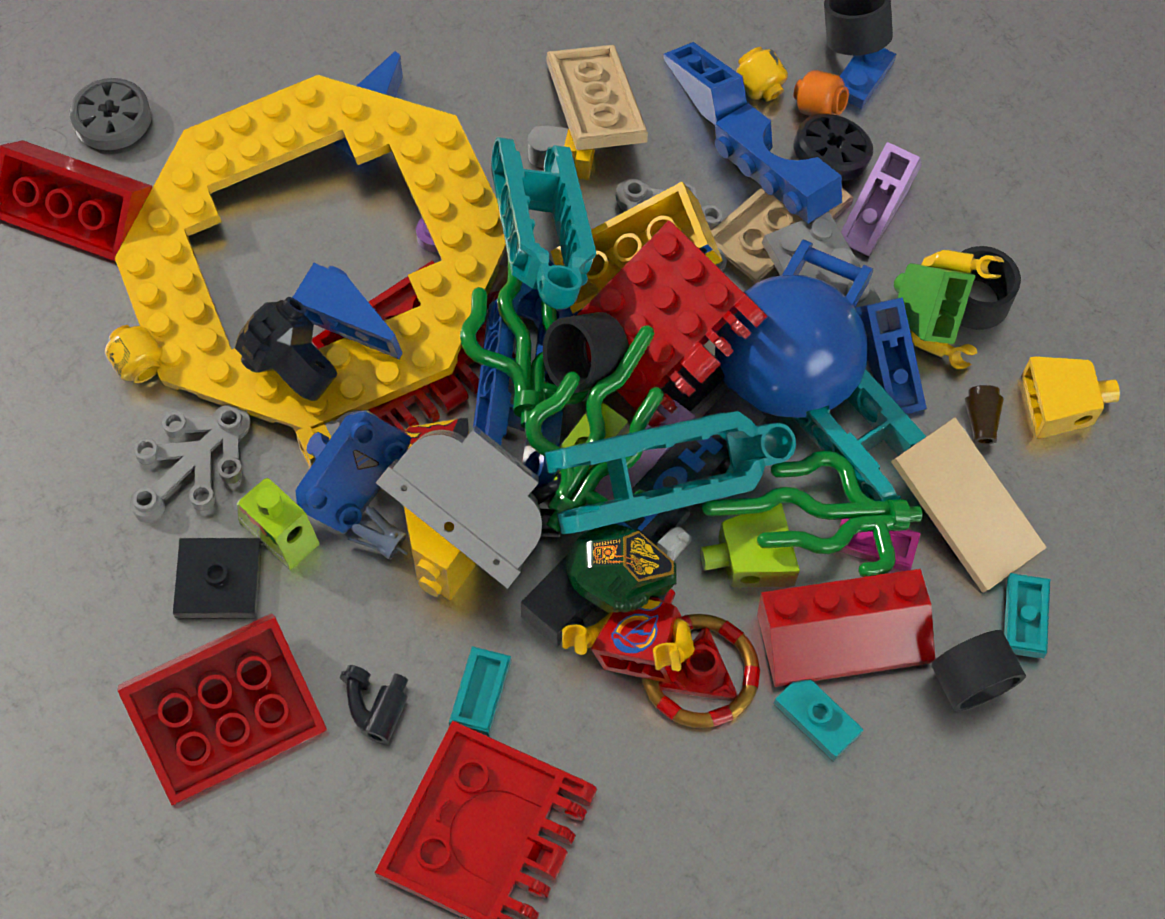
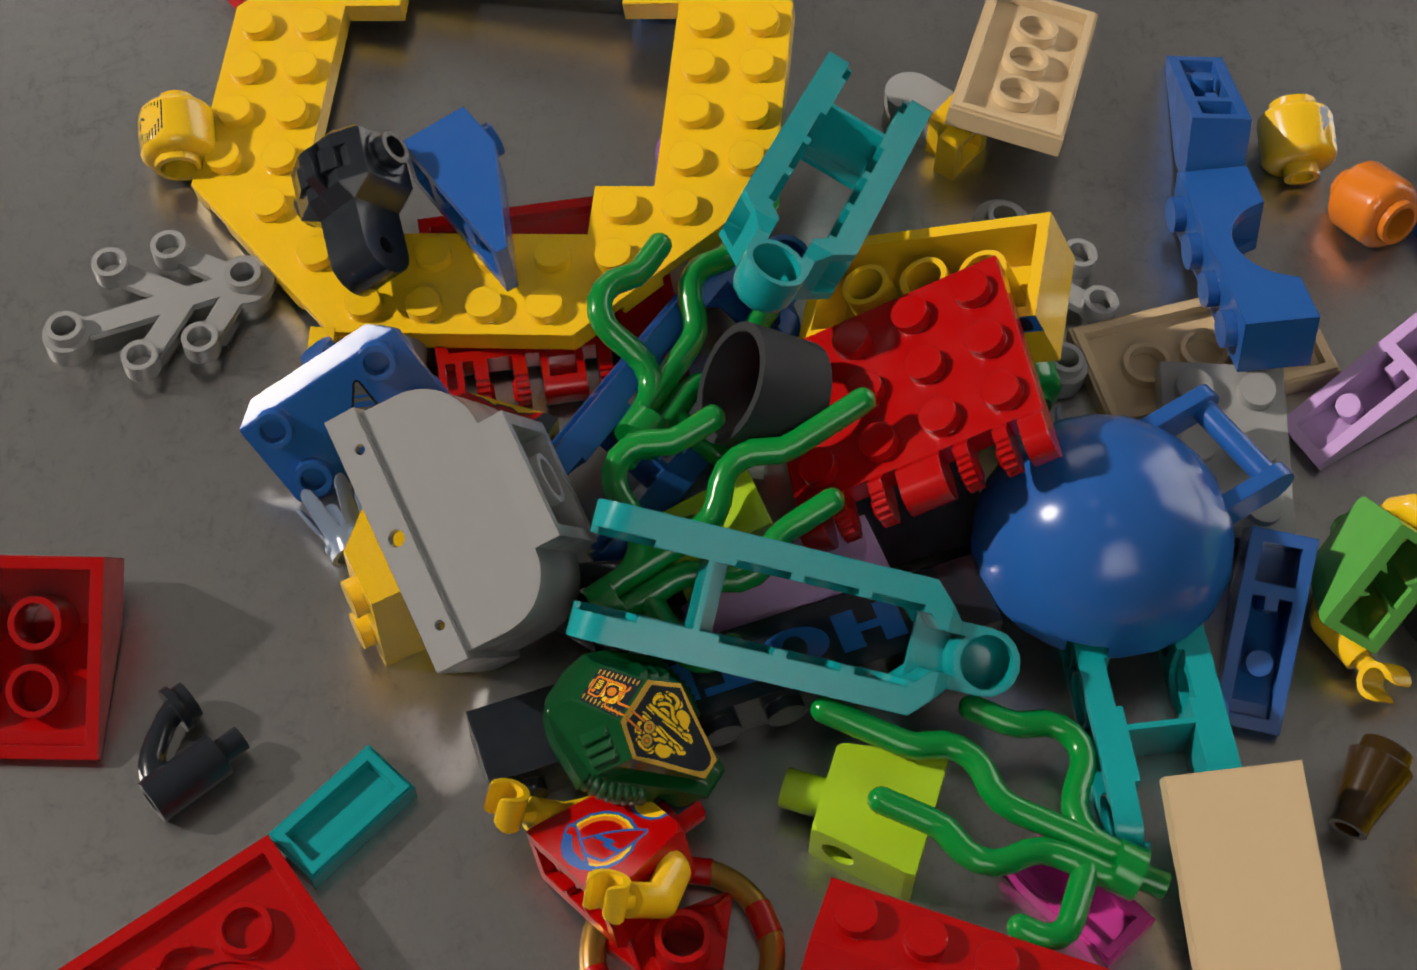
camera: 30 degrees right, 5 degrees down
black plate [173,538,262,618] -> none
lime torso [237,478,320,571] -> none
white tile [657,527,692,561] -> none
black wheel [793,114,873,181] -> none

